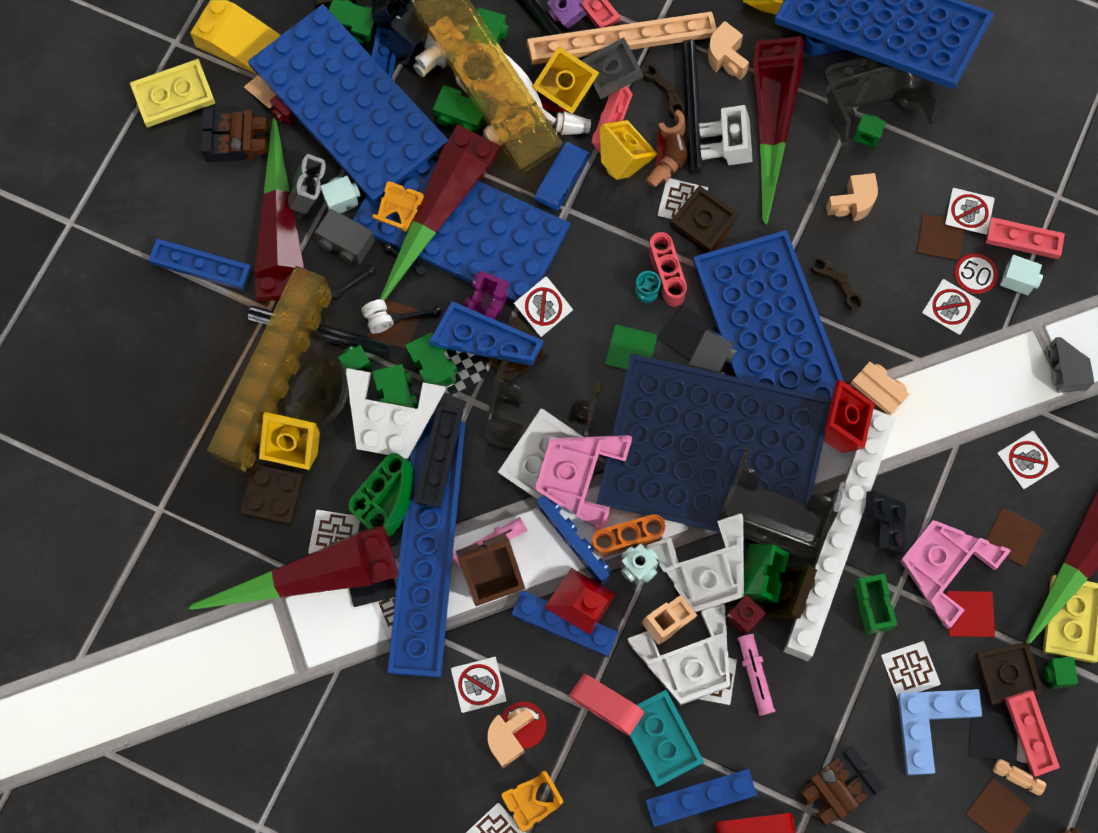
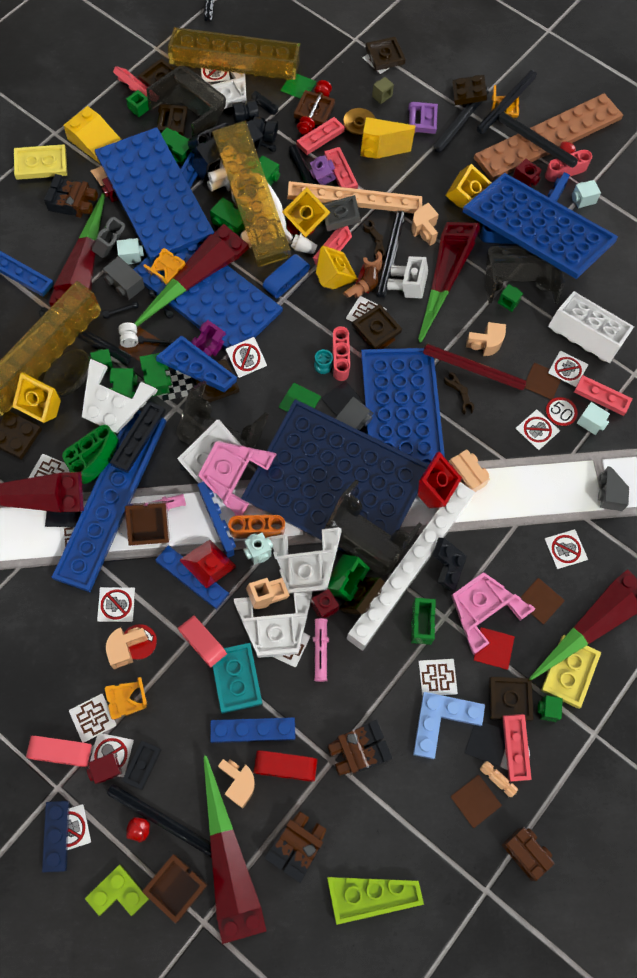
camera: 10 degrees right, 5 degrees down
none -> dark red axle [423,344,526,390]
none -> white slope [548,291,634,363]

